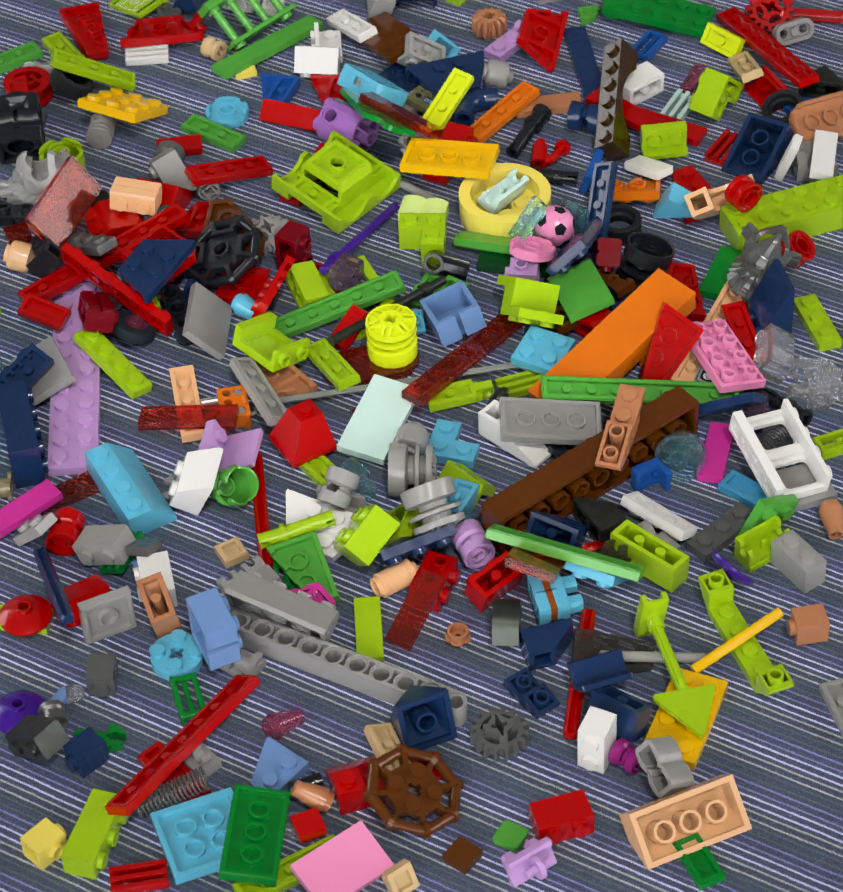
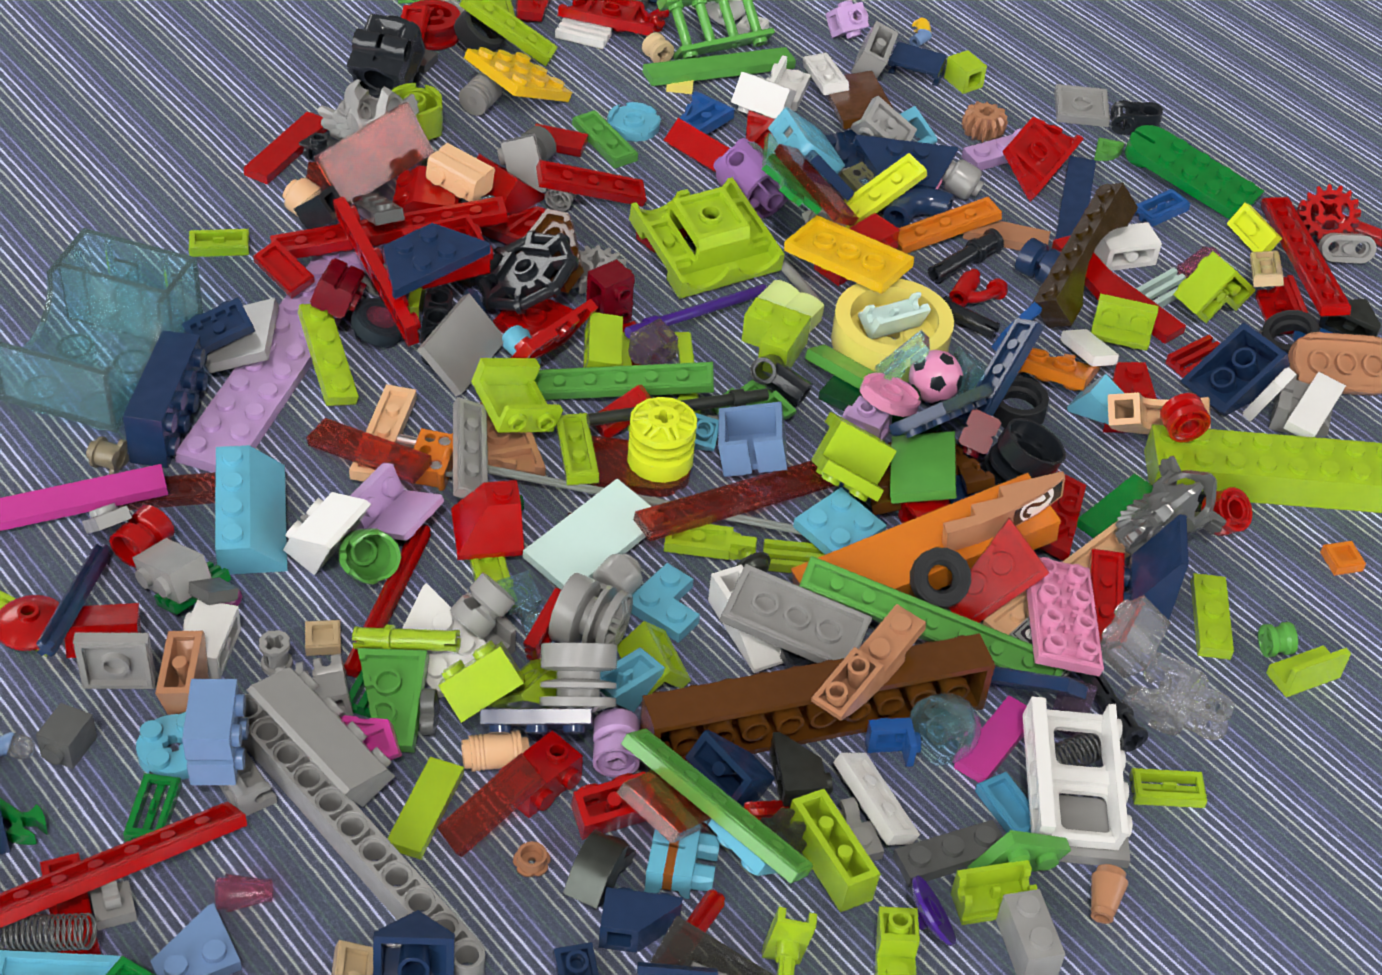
camera: 15 degrees right, 0 degrees up
none -> light grey bush [259,630,293,676]
none -> dark grey tile [419,688,440,736]
none -> red tile [523,587,561,661]
none -> dark blue tile [805,150,854,201]
none -> black tyre [910,547,971,608]
none -> nougat slope [942,471,1065,551]

